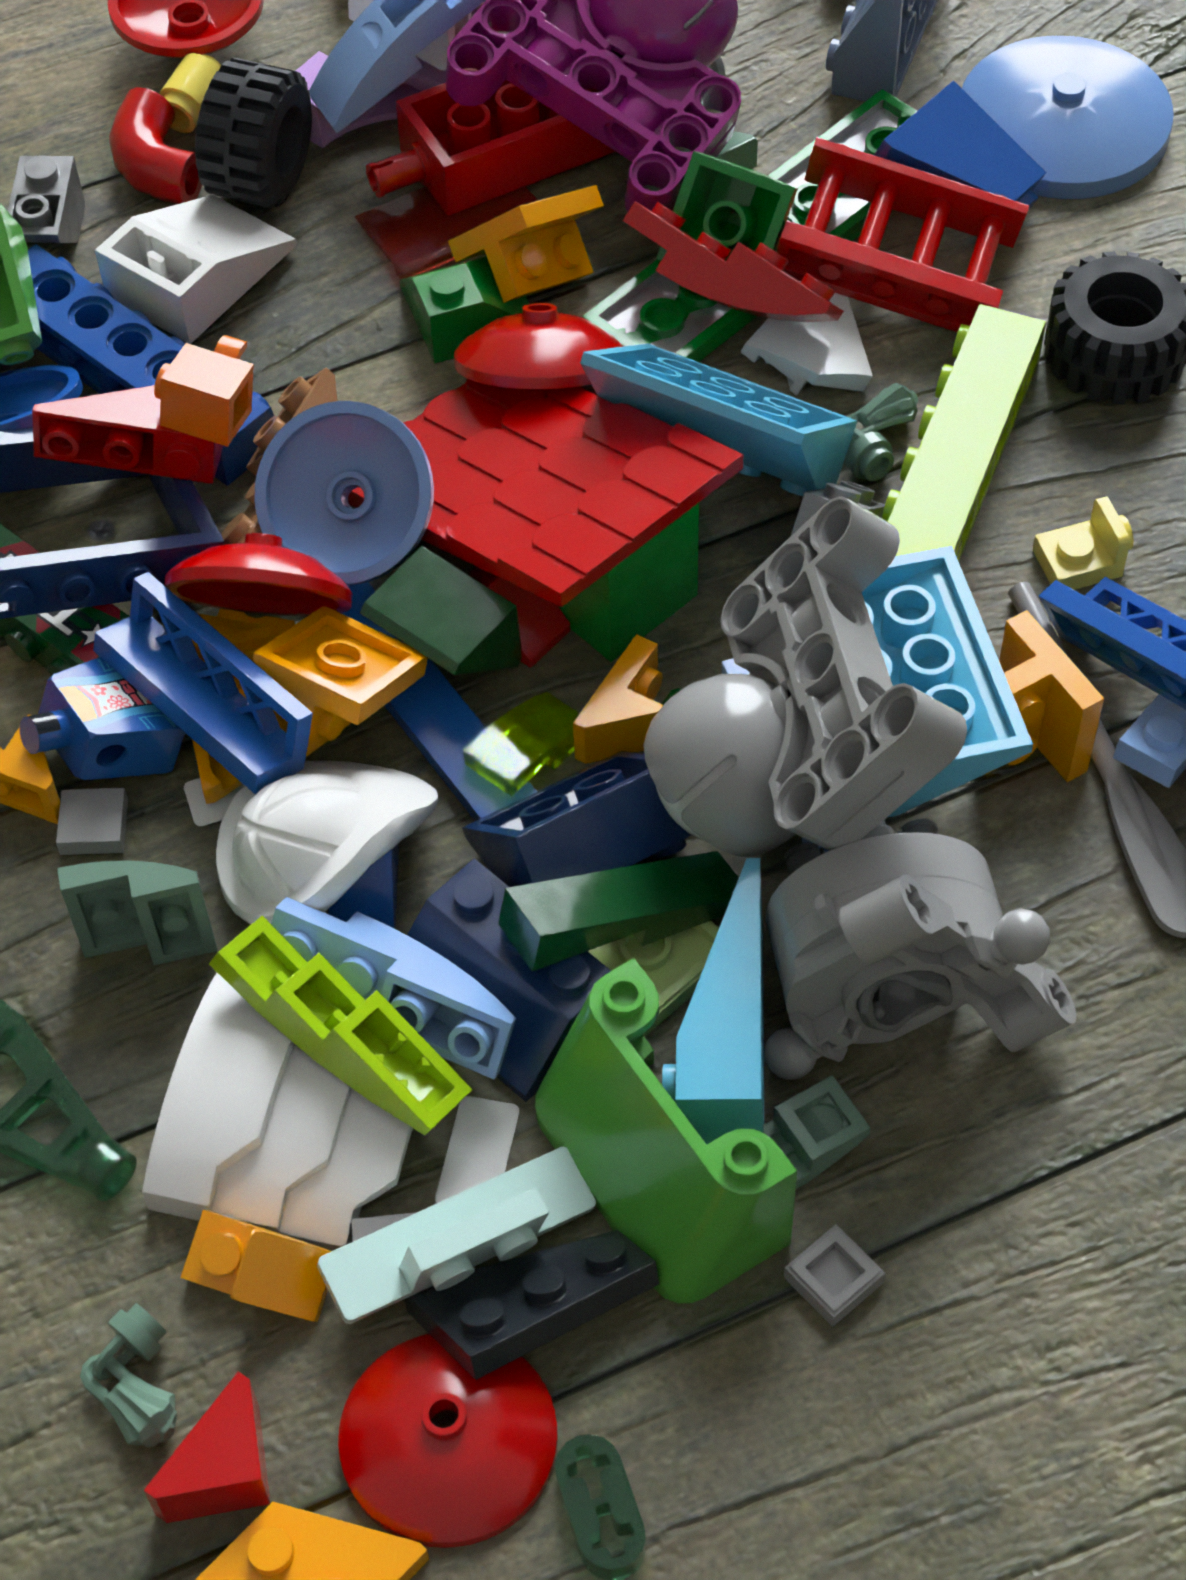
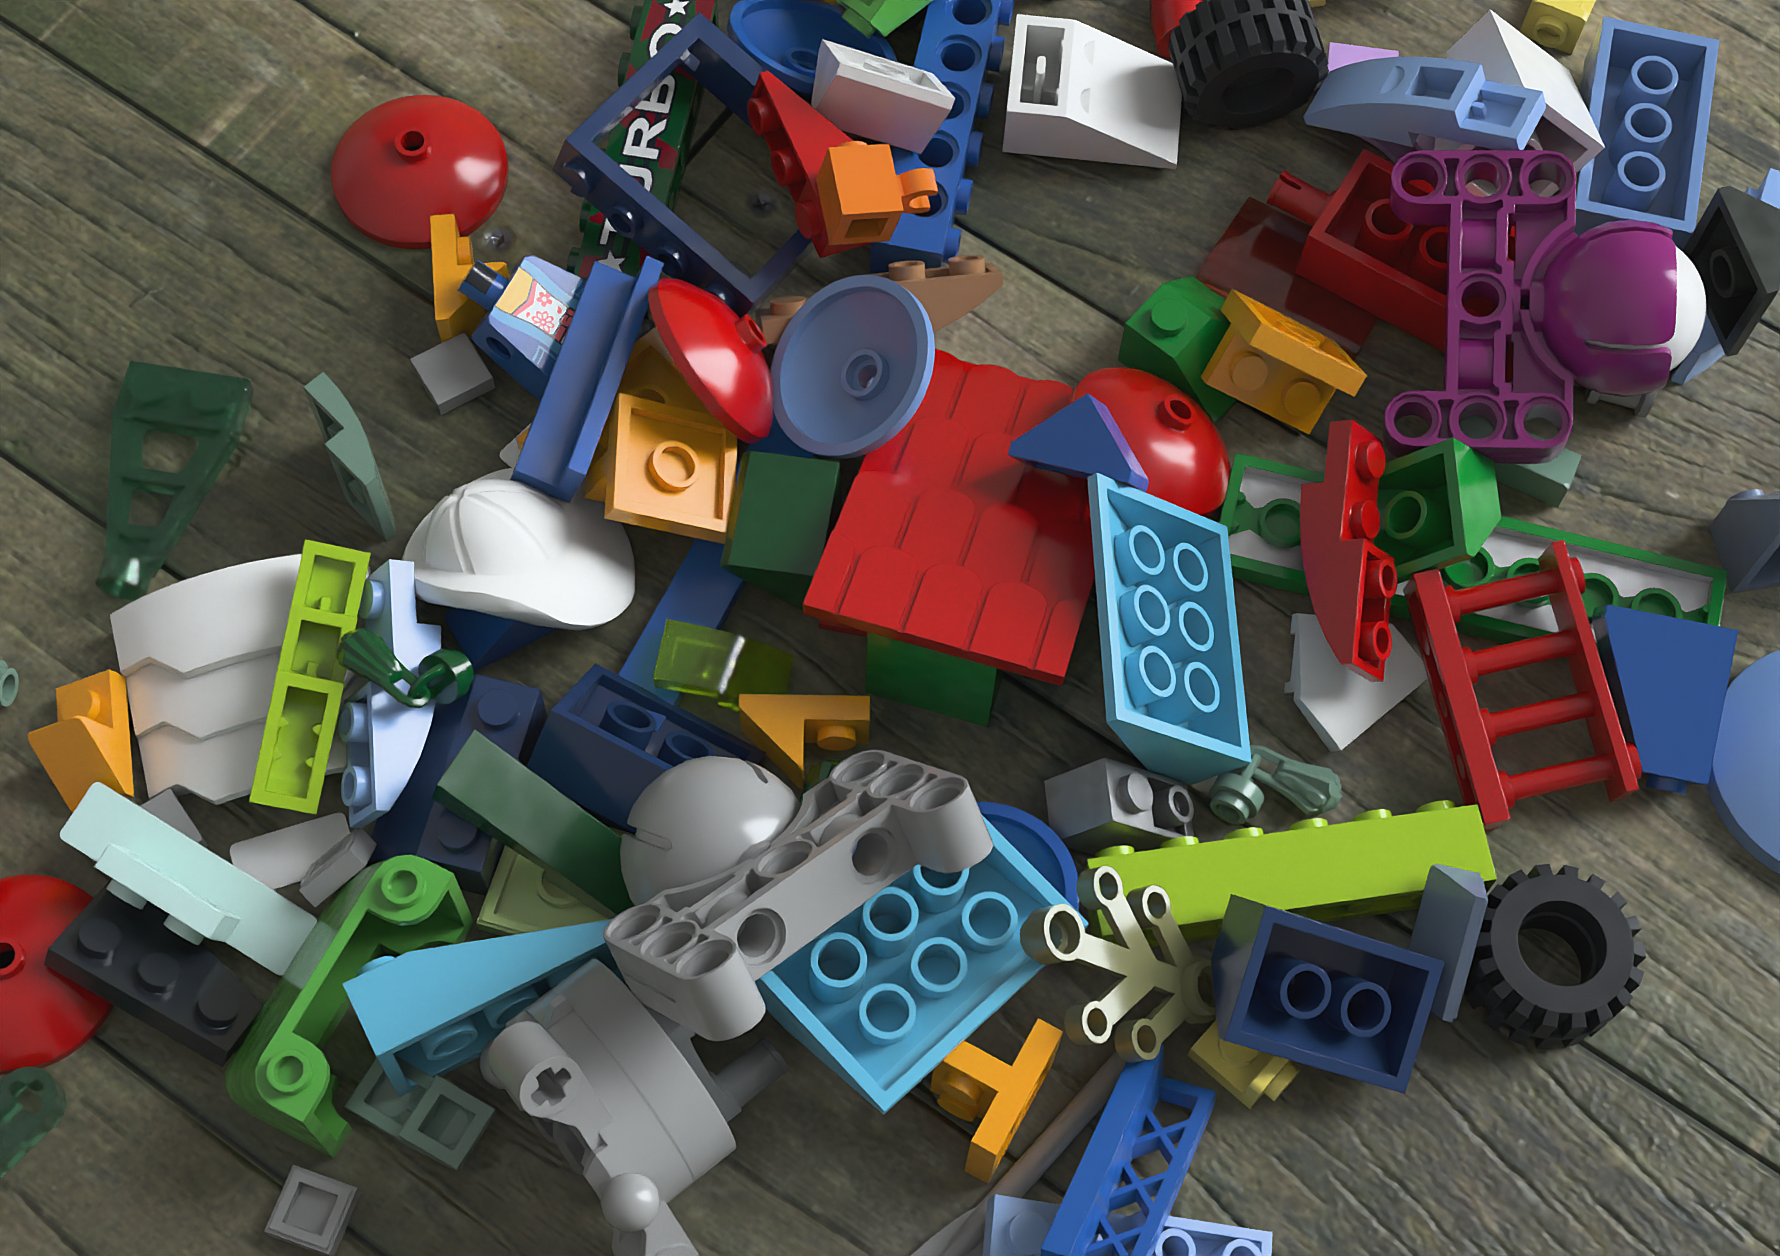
camera: 55 degrees right, 10 degrees up
none -> light grey tile [299,828,377,907]
none -> dark green piece [336,628,474,708]
none -> white slope [811,39,955,154]
none -> blue slope [1008,393,1149,493]
none -> olive plant [1020,866,1216,1063]
none -> dark blue slope [1211,894,1445,1094]
none -> sand blue slope [1408,864,1488,1022]

